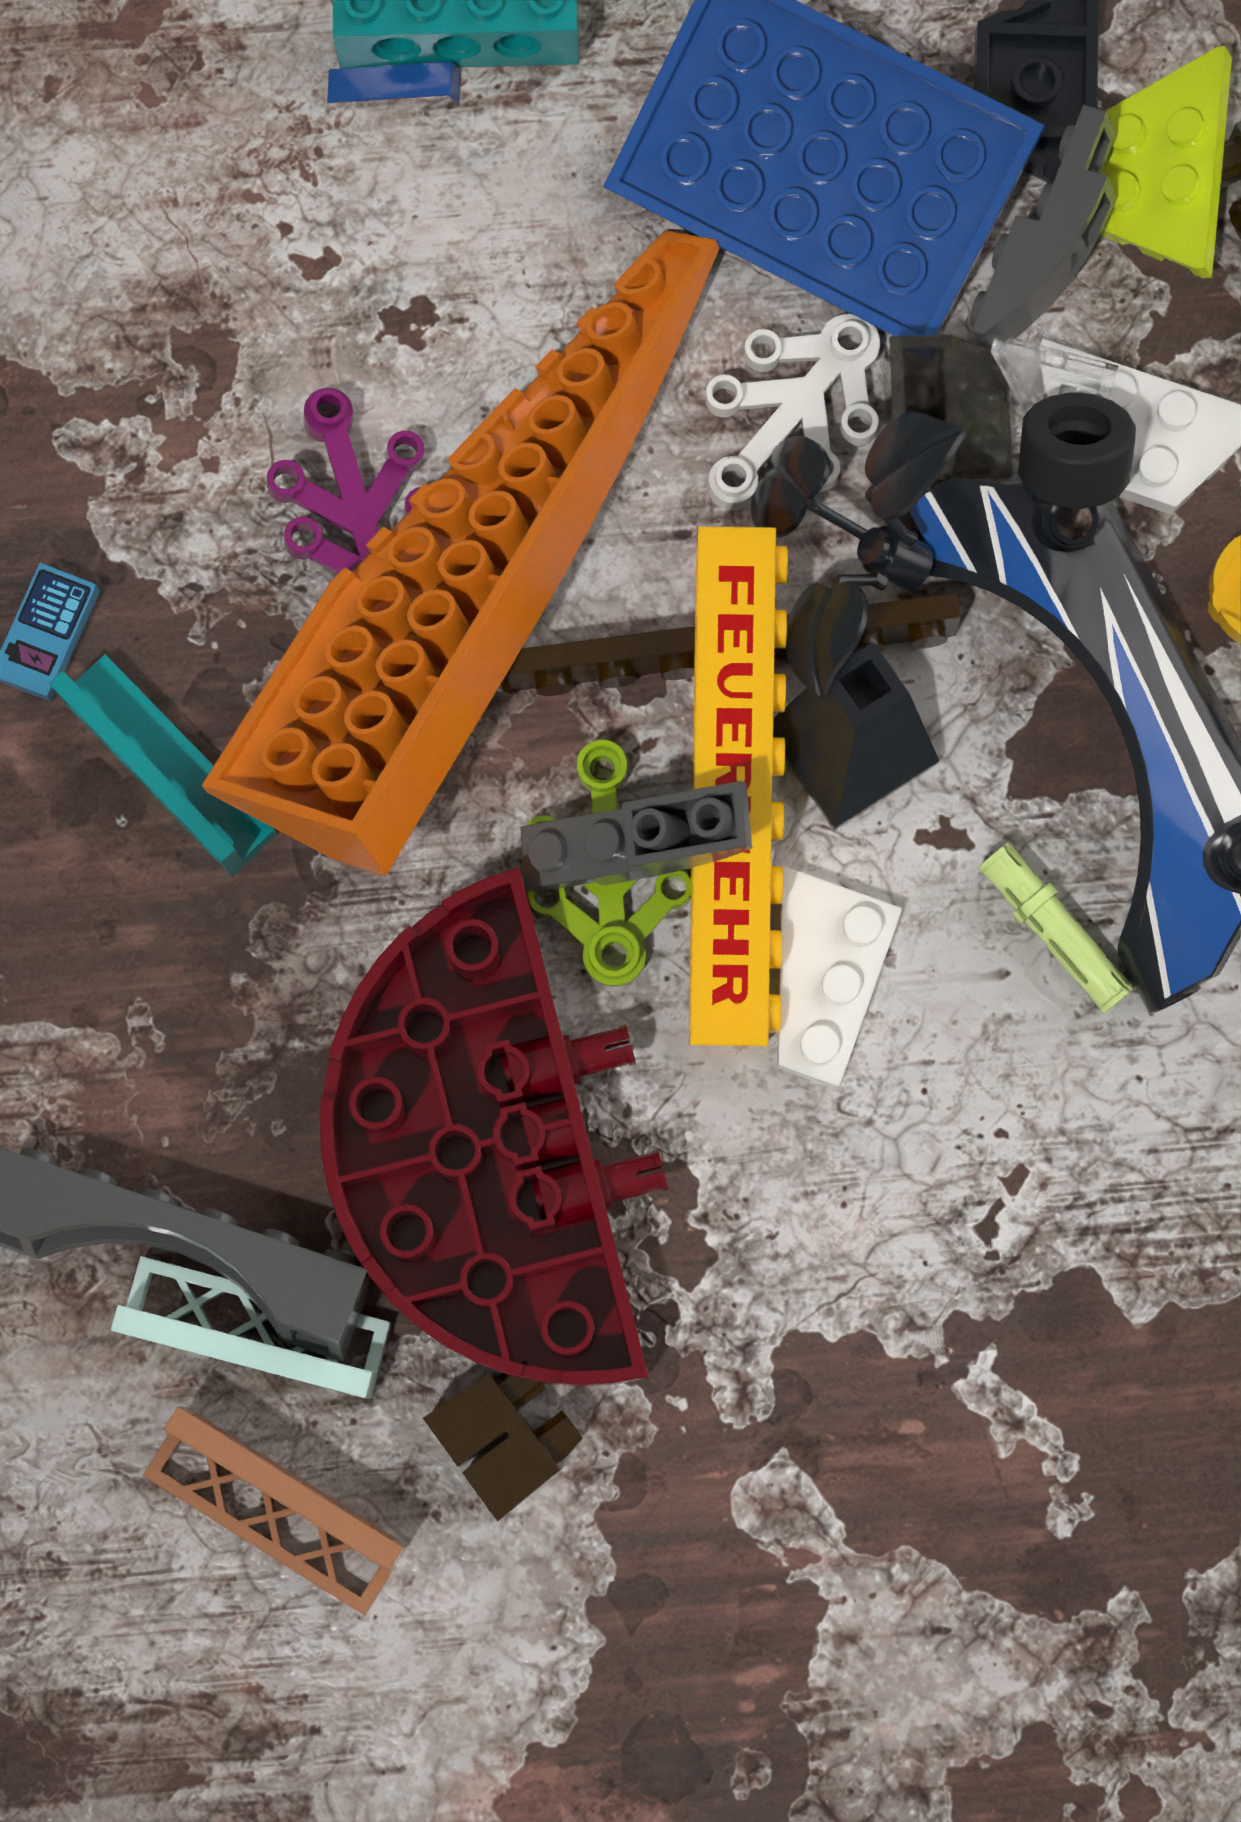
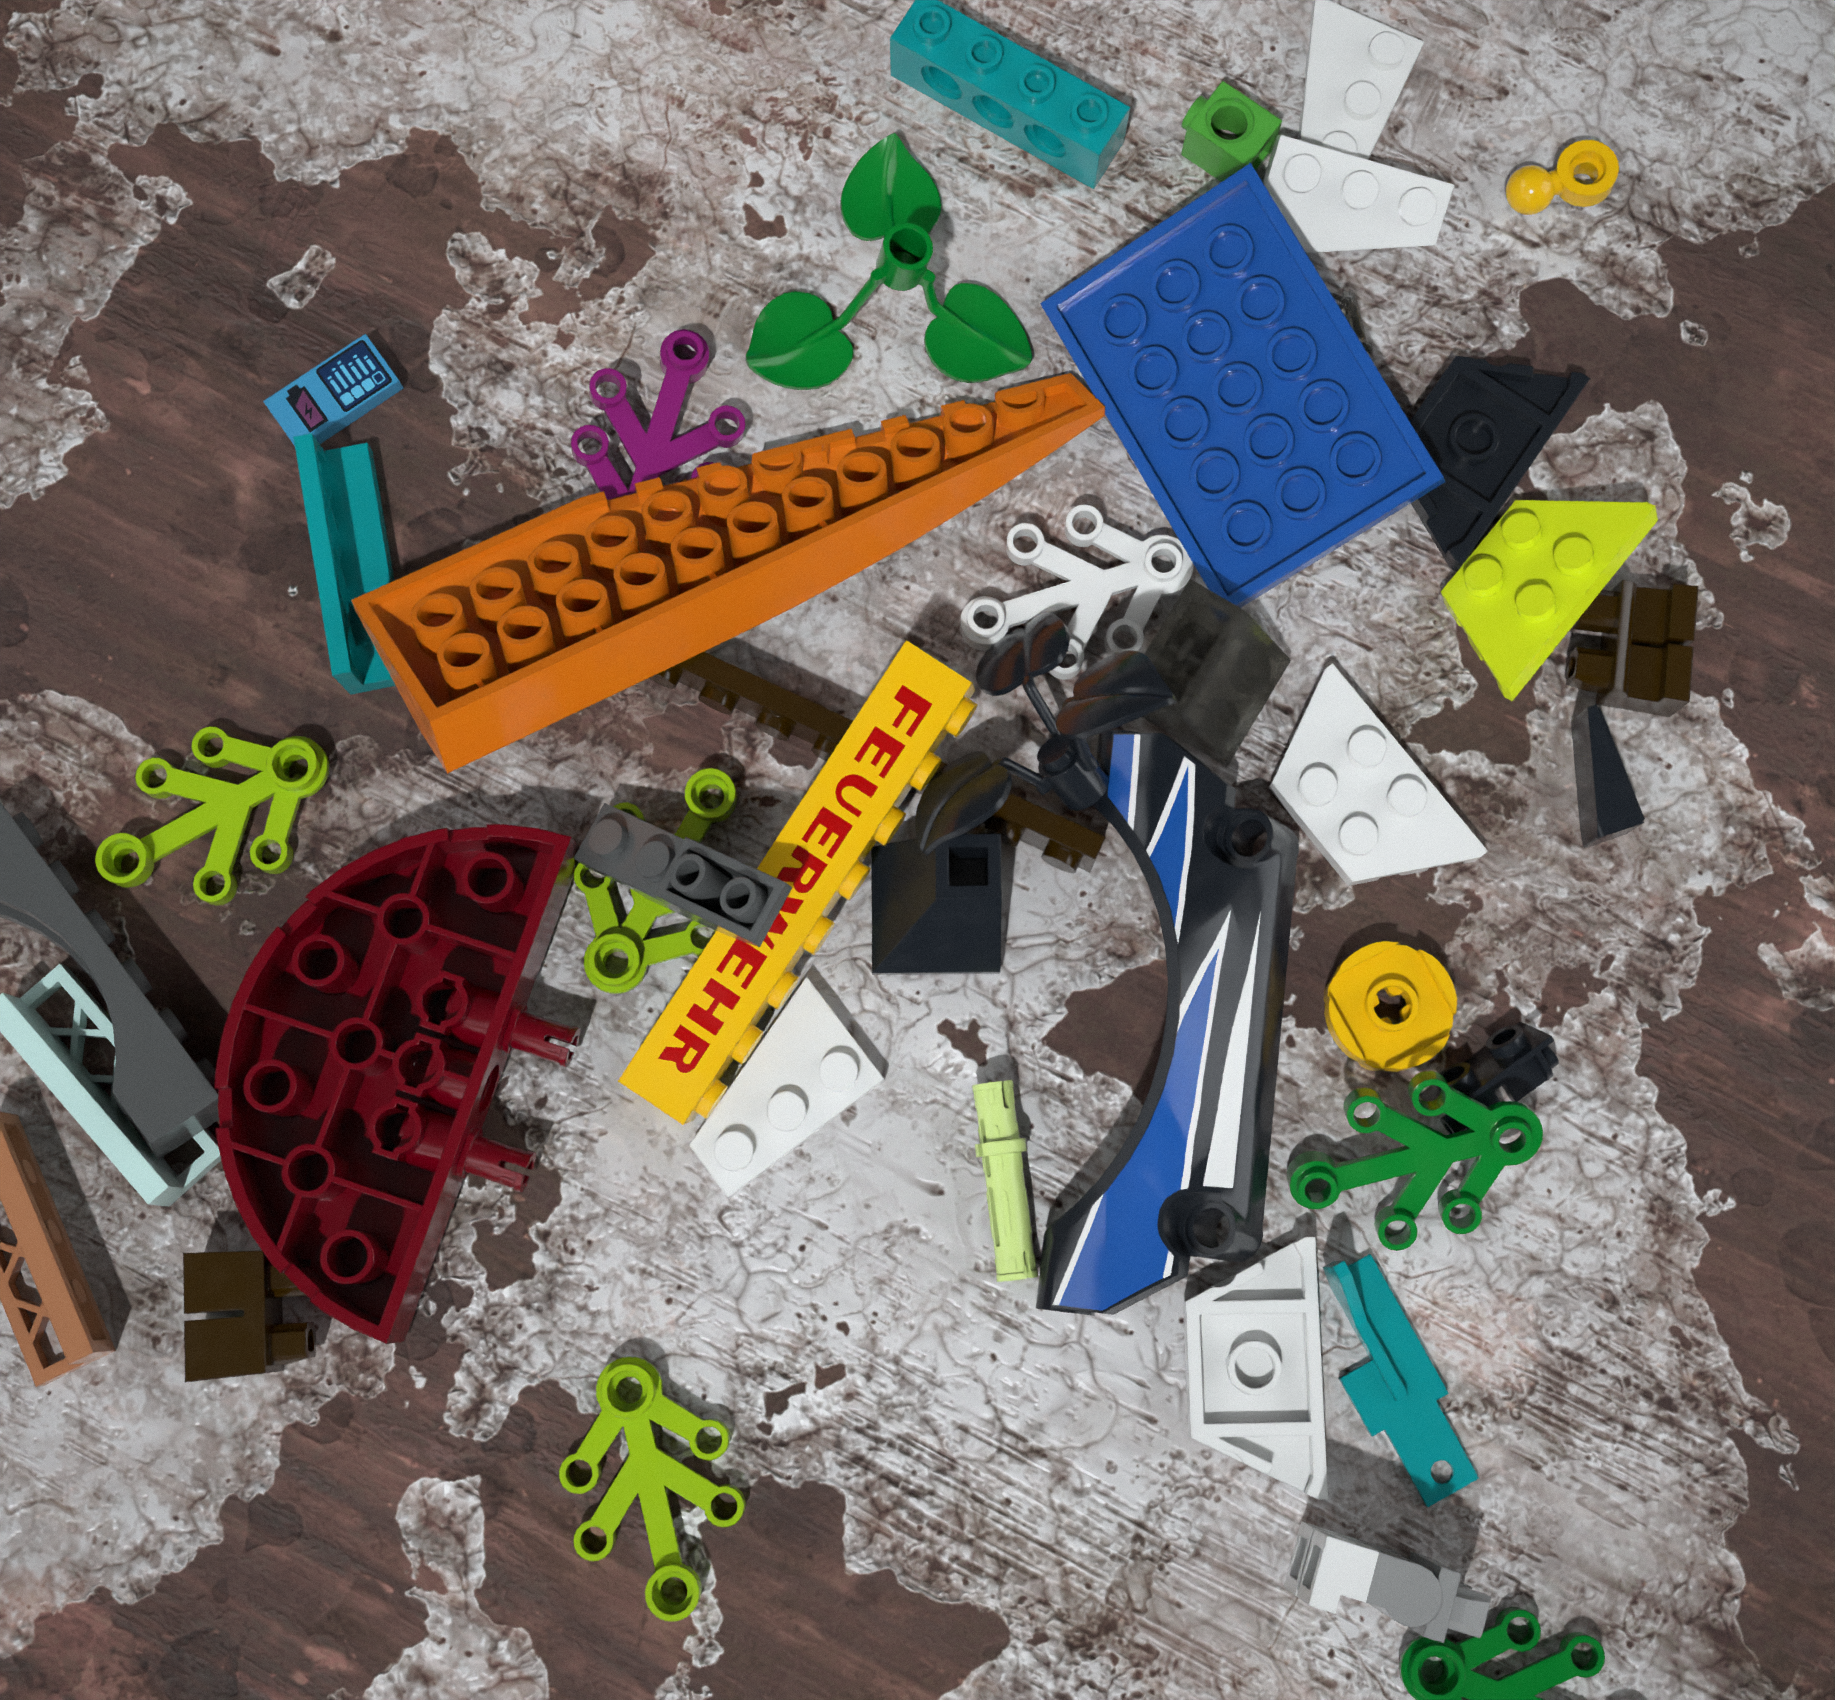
camera: 30 degrees right, 0 degrees up
blue piece [327,61,460,106] -> none
dark grey slope [970,105,1117,353] -> none
clear slope [991,334,1119,415] -> none
black tyre [1018,392,1136,509] -> none
none -> lime plant [95,726,329,906]
none -> lime plant [559,1356,746,1622]
none -> green plant [745,133,1032,390]

